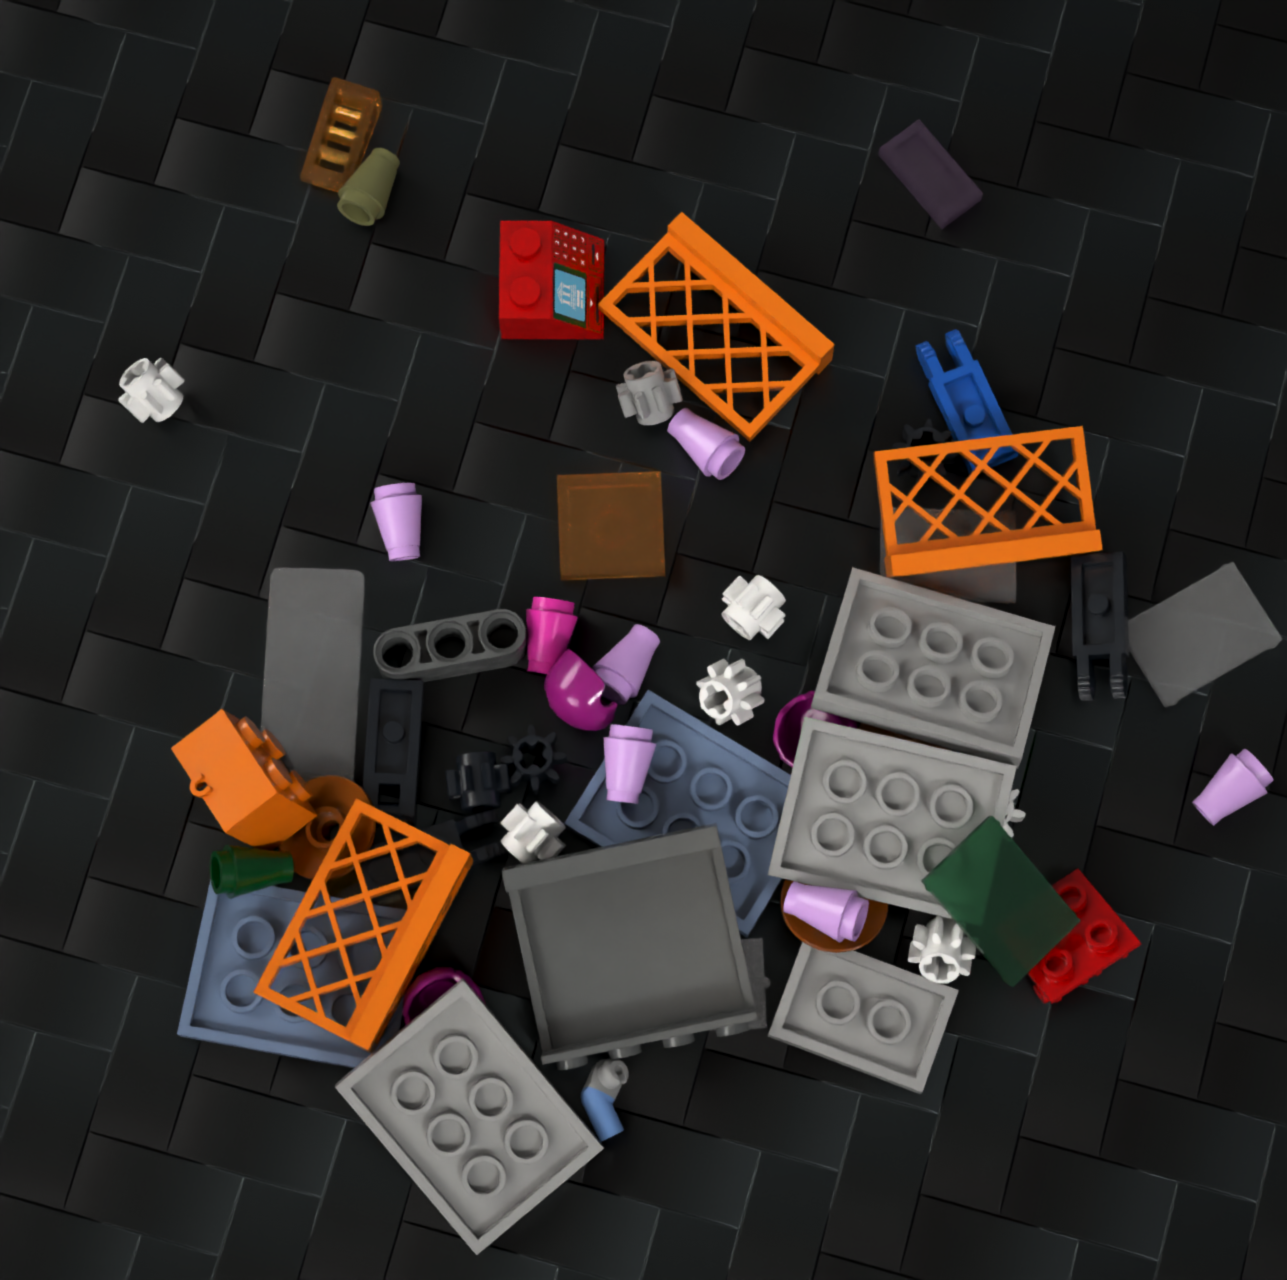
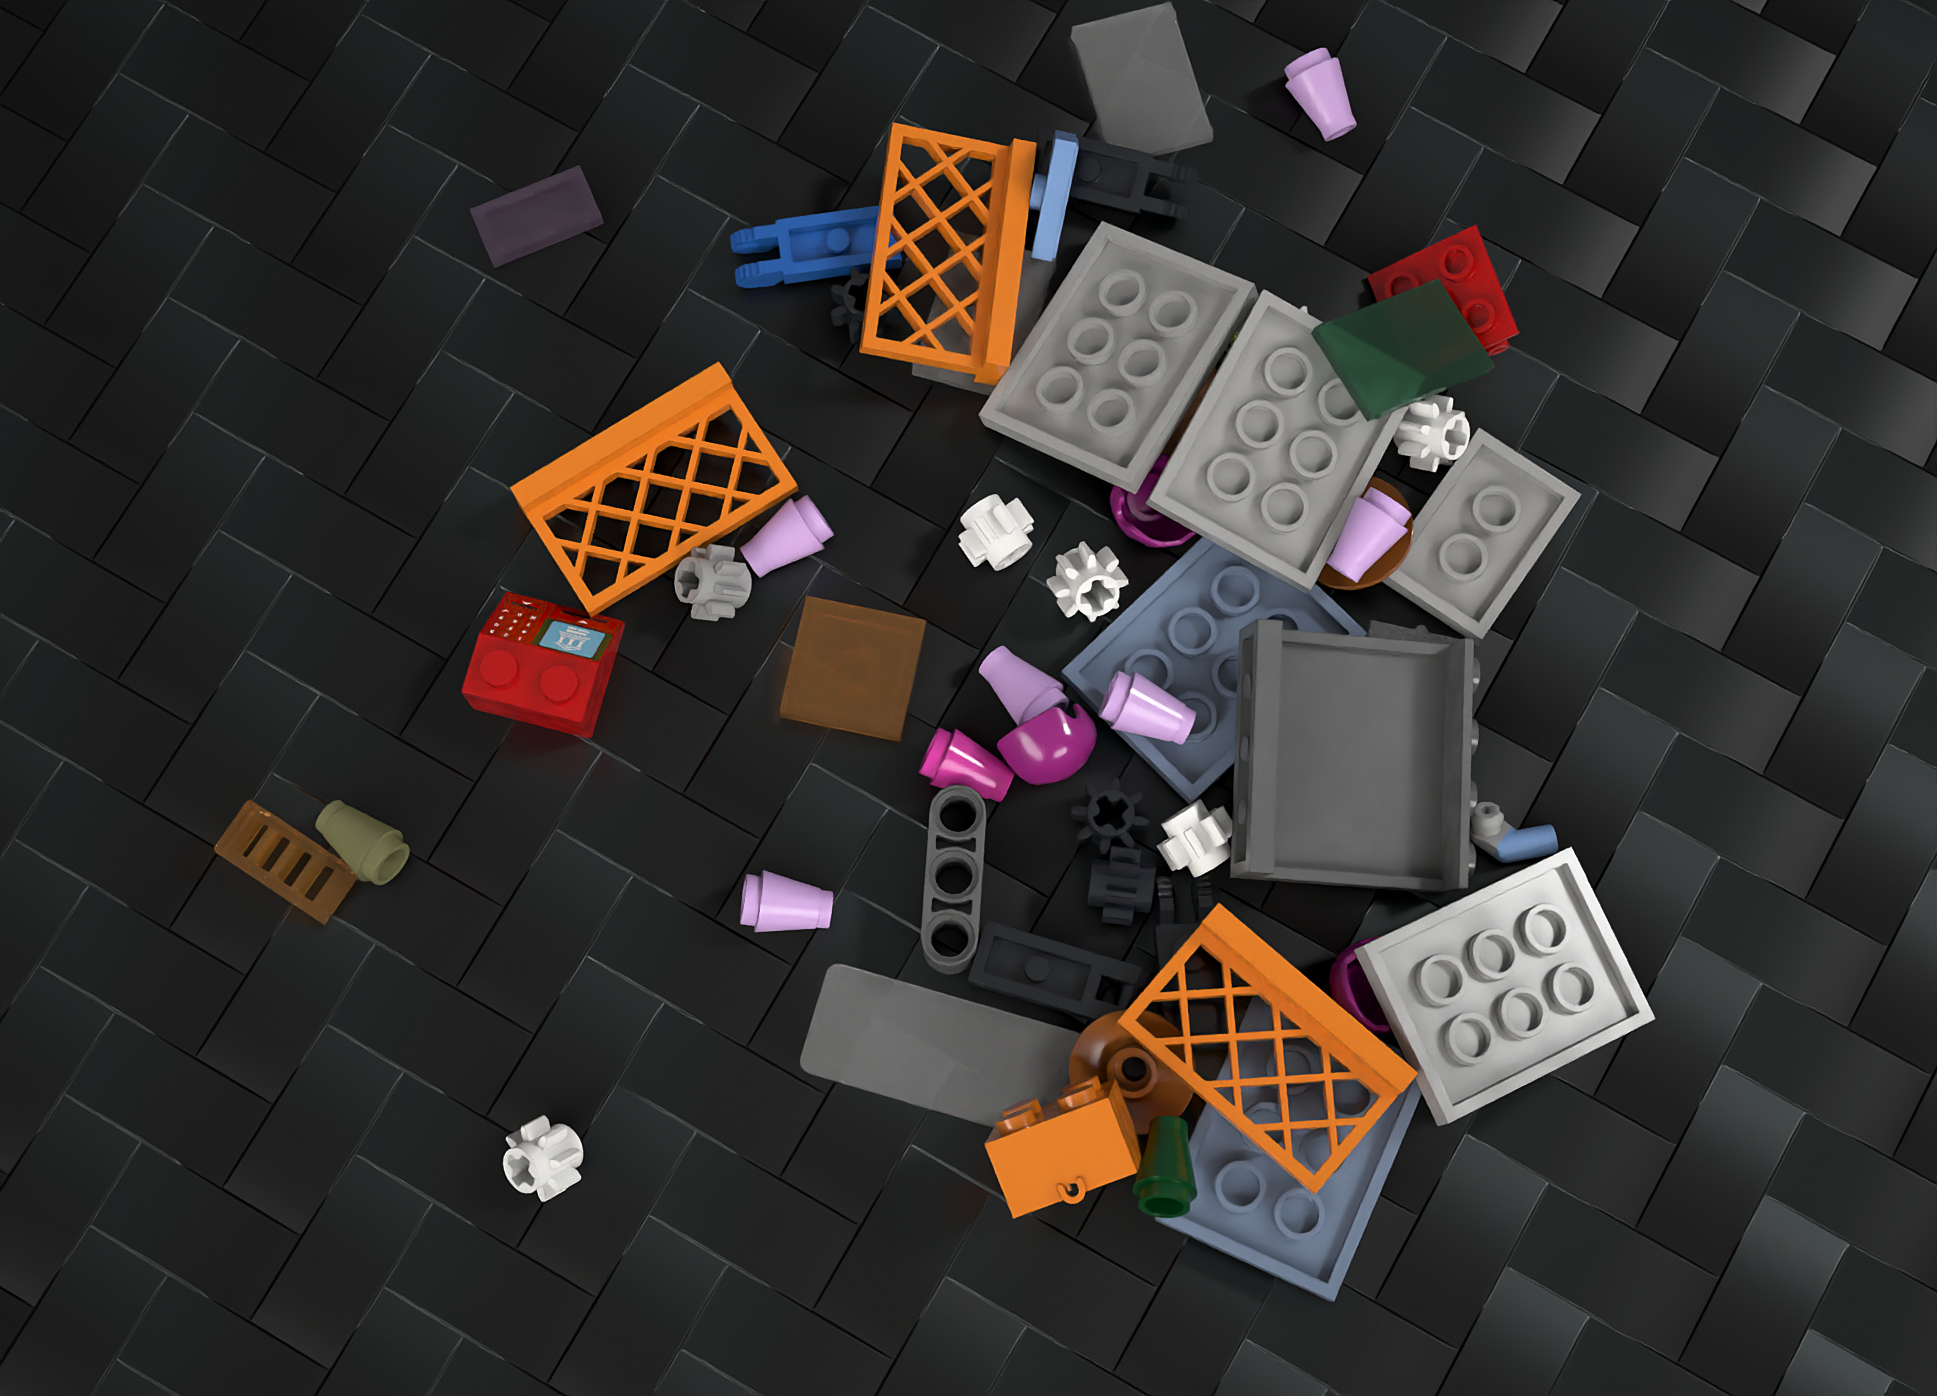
camera: 75 degrees left, 0 degrees up
none -> medium blue plate [1029,130,1079,262]

